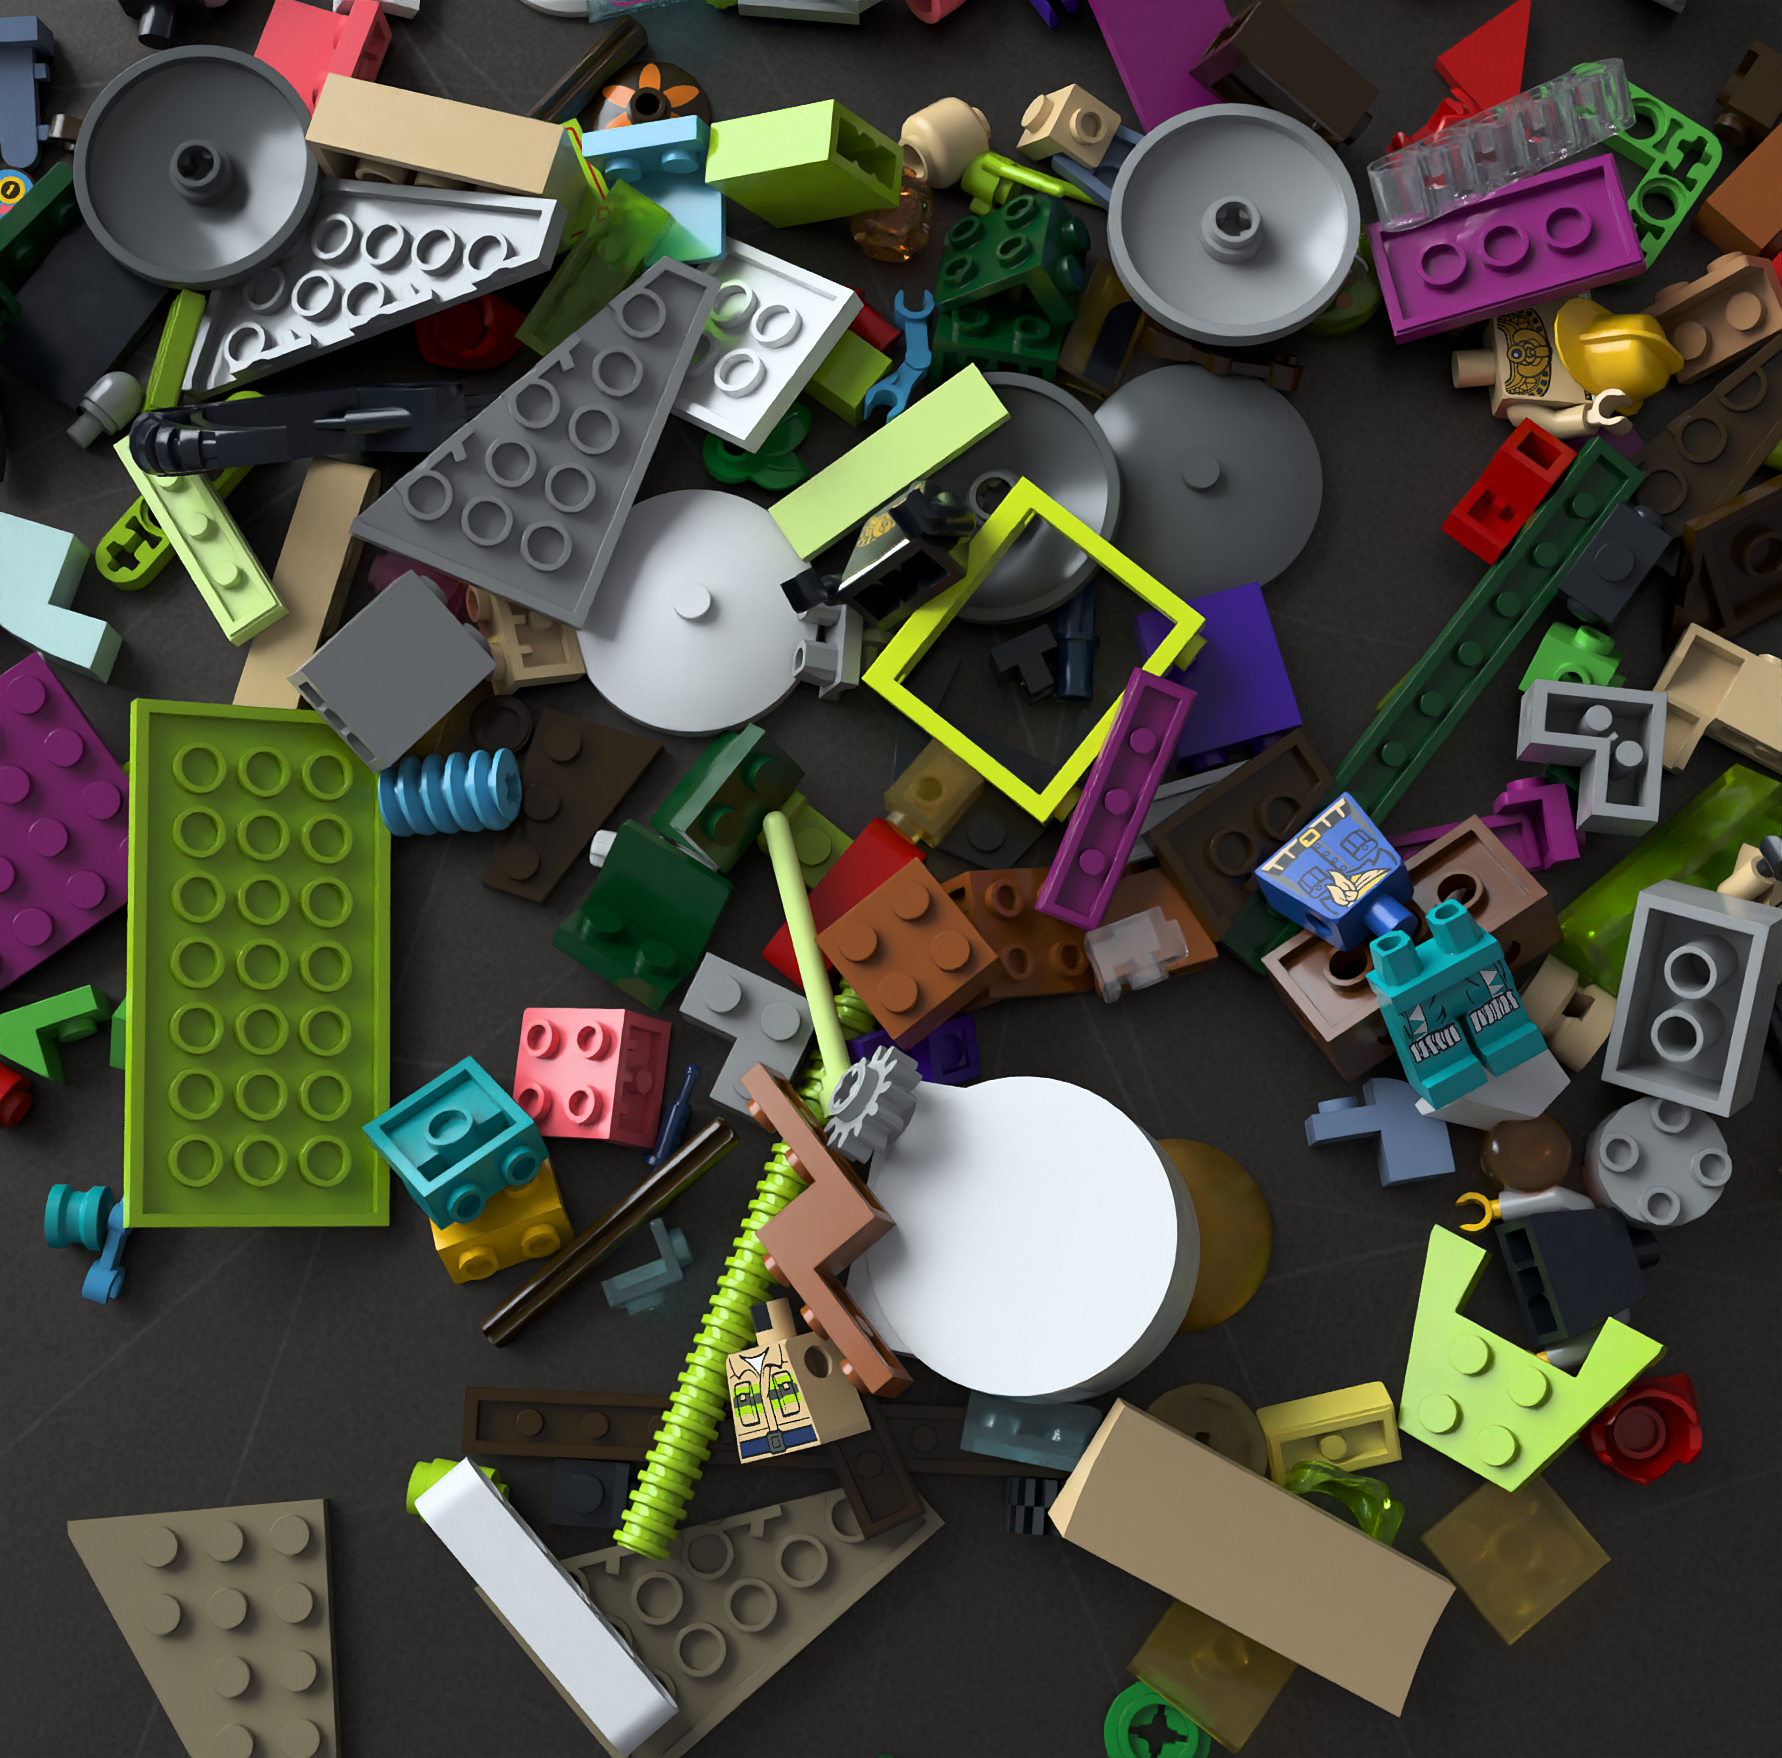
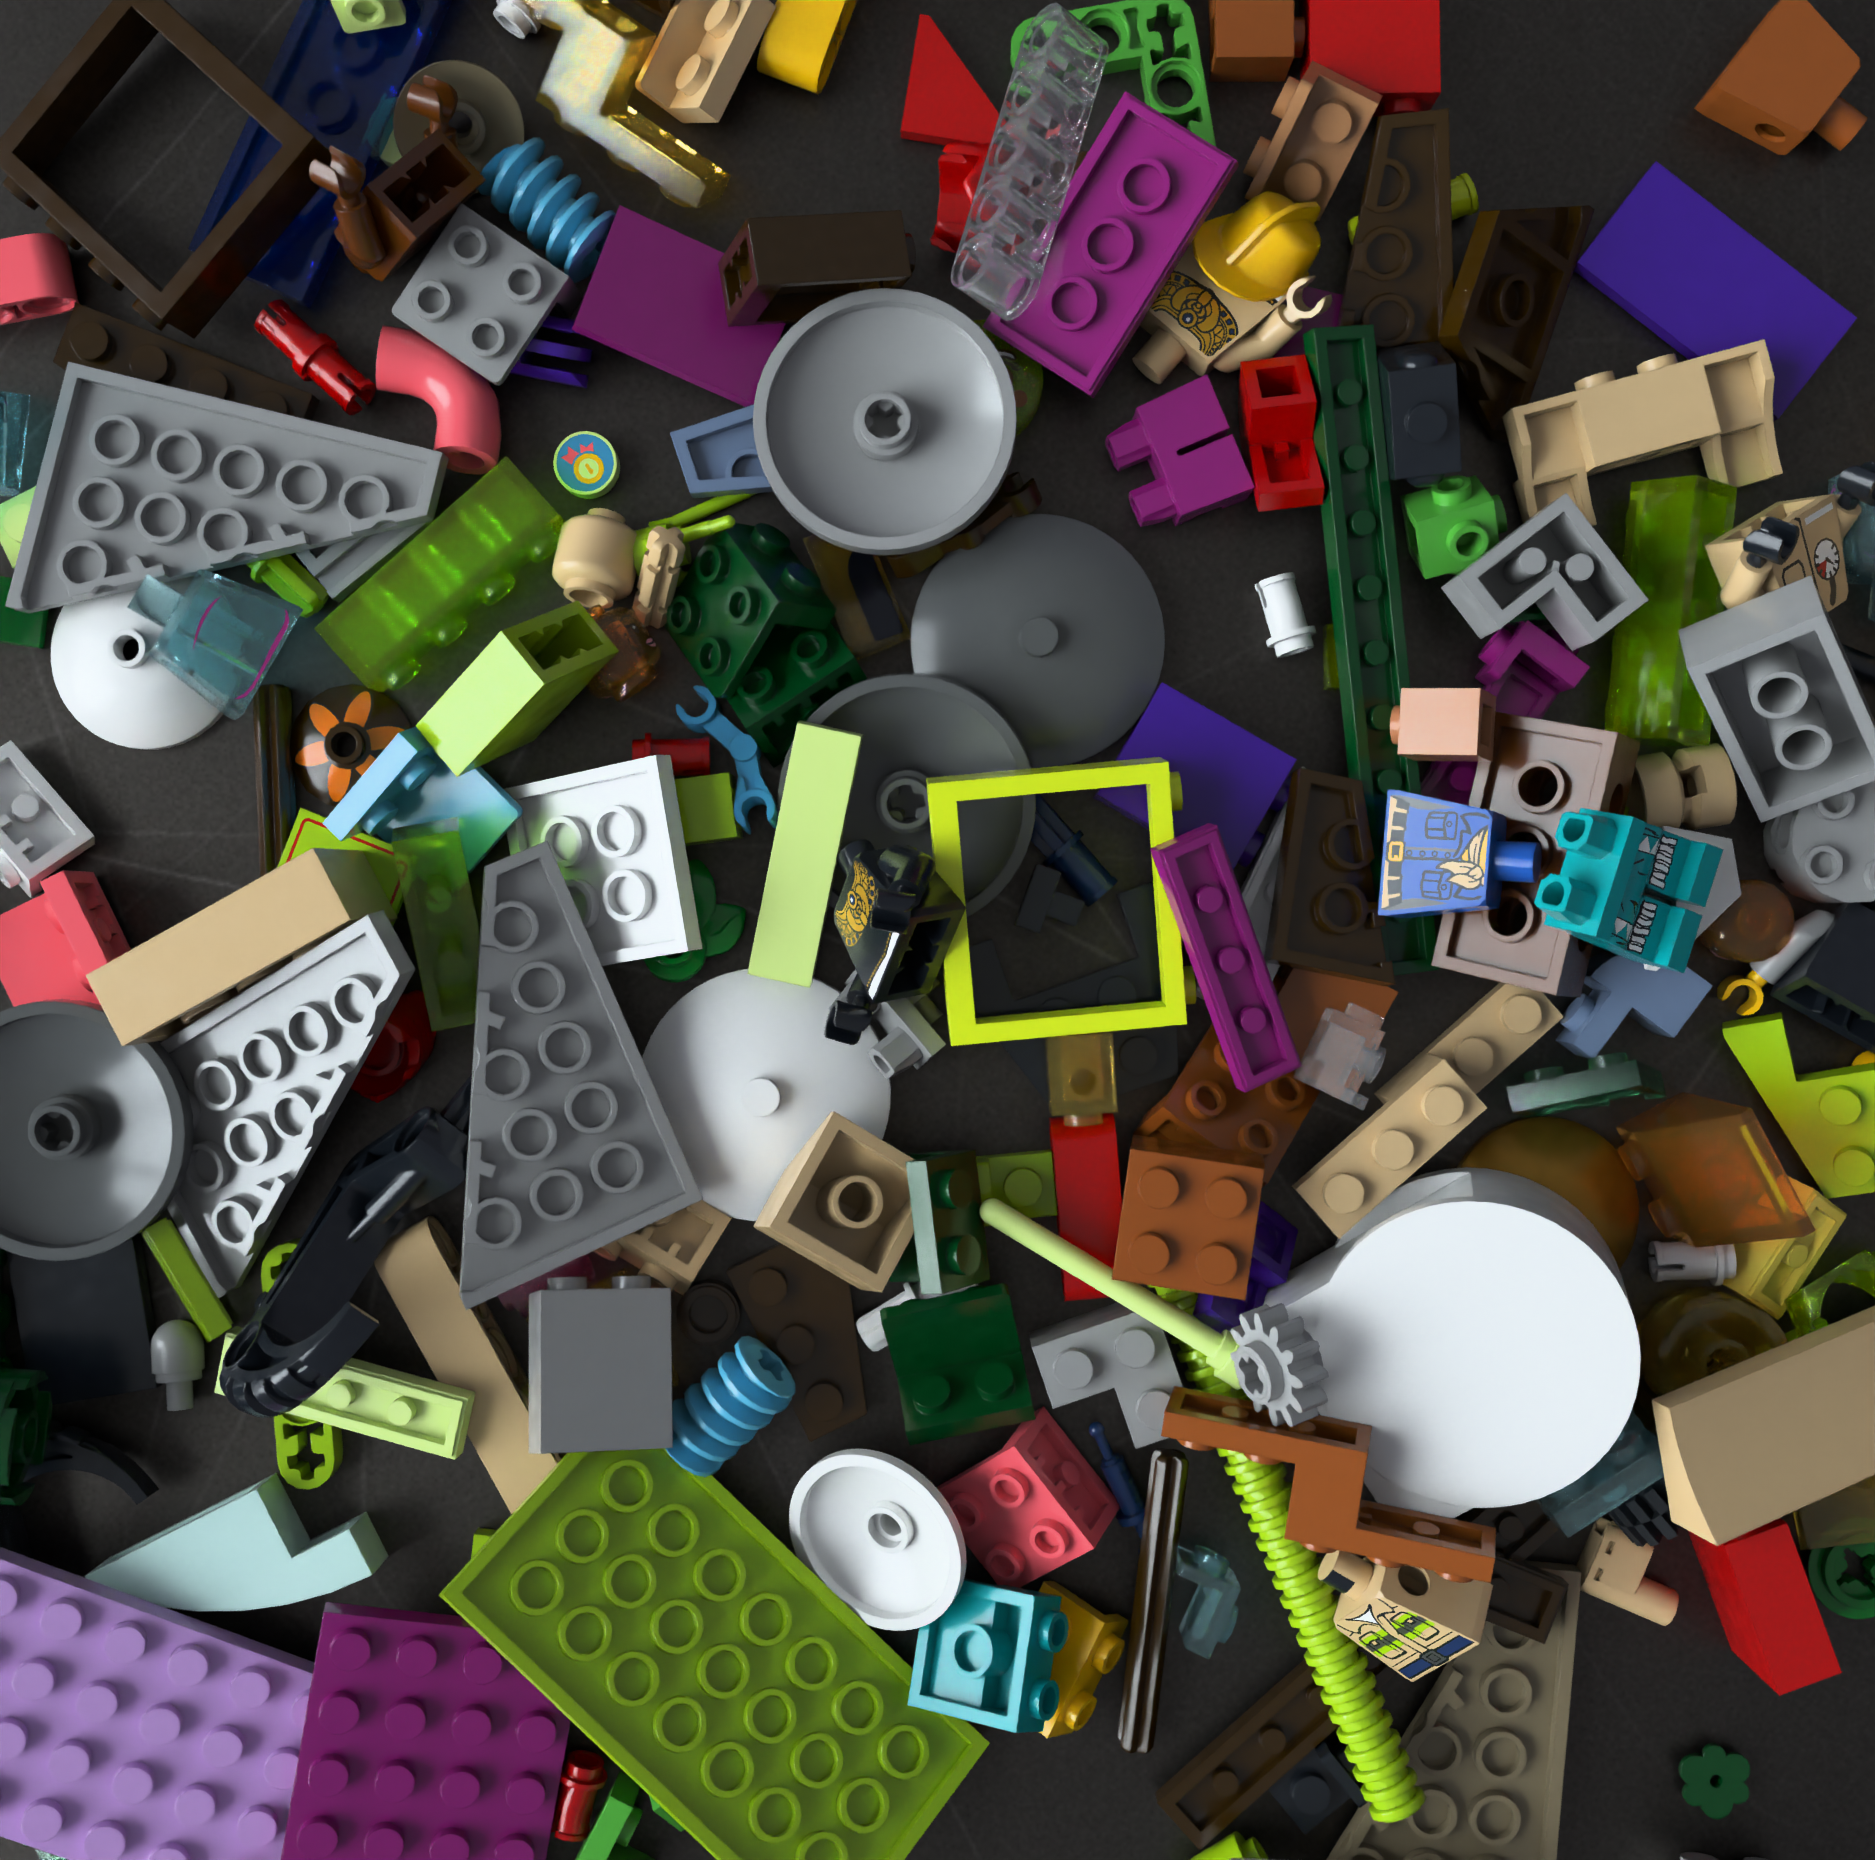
camera: 50 degrees left, 10 degrees up
tan bracket [1016,84,1121,169] -> none
none -> clear neon green brick [314,456,566,692]
none -> red pin [551,1750,608,1842]
none -> tile [553,431,620,499]
none -> tan axle [632,526,686,629]
none -> tan slope [753,1111,915,1293]
none -> white dish [789,1449,967,1631]
none -> magenta hips [1105,374,1255,527]
none -> white pin [1255,572,1316,658]
none -> tan bracket [1292,982,1564,1239]
none -> brick [1390,688,1496,762]
none -> clear green wing [1506,1052,1666,1118]
none -> tan piece [1576,1517,1679,1626]
none -> clear orange slope [1616,1092,1815,1248]
none -> white pin [1648,1234,1737,1286]
none -> red brick [1687,1518,1842,1696]

